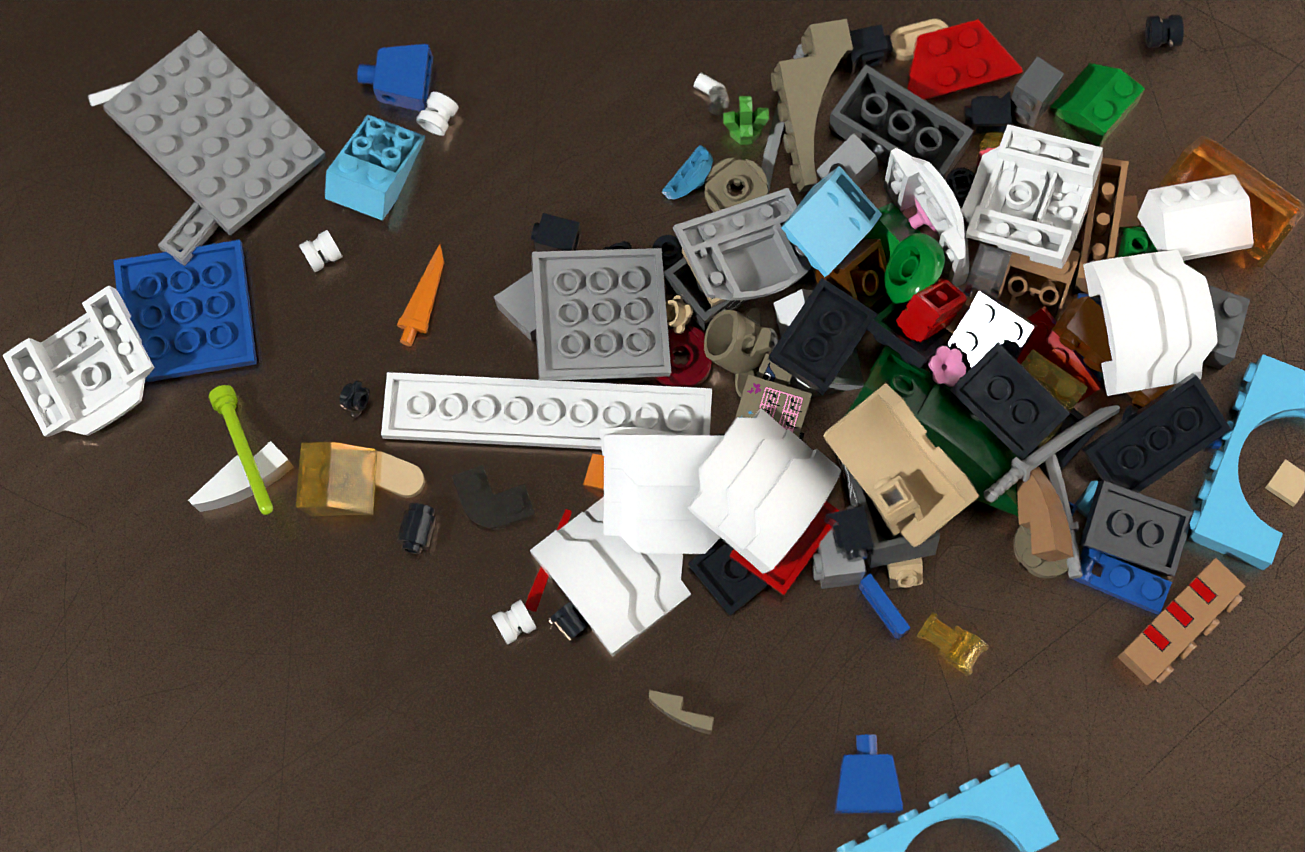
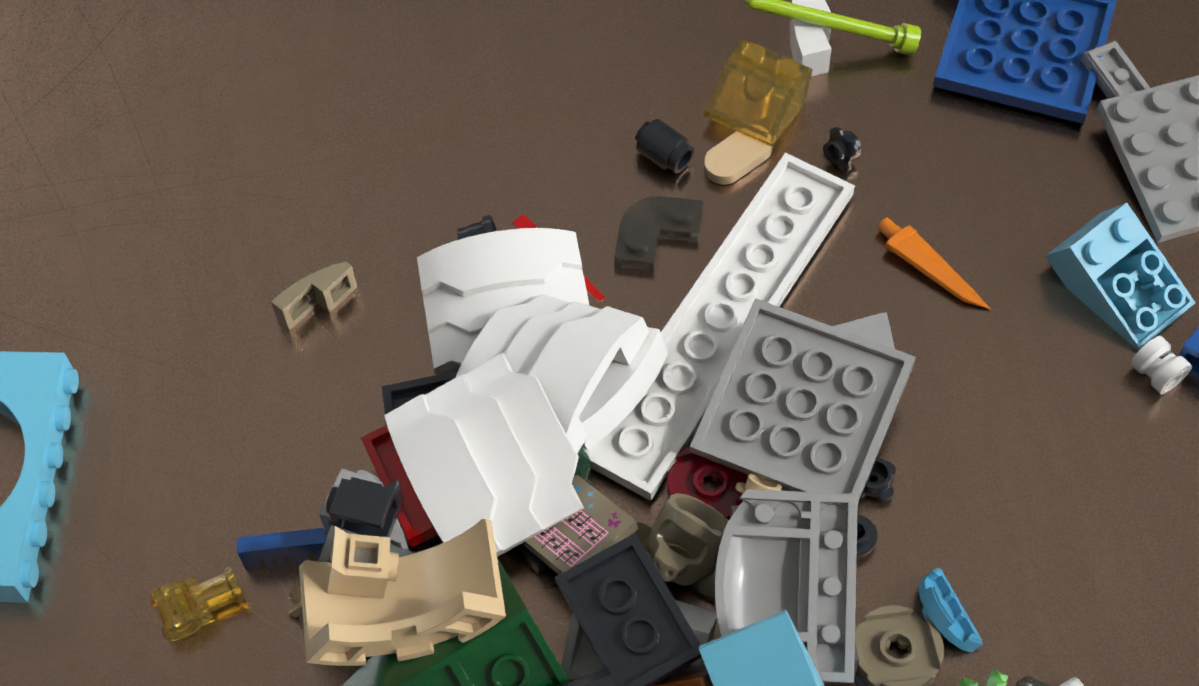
camera: 115 degrees right, 15 degrees down
white wheel [299,230,342,272] -> none
white wheel [492,599,537,645] -> none
black brick [531,213,582,252] -> none
blue torso [835,735,903,813] -> none

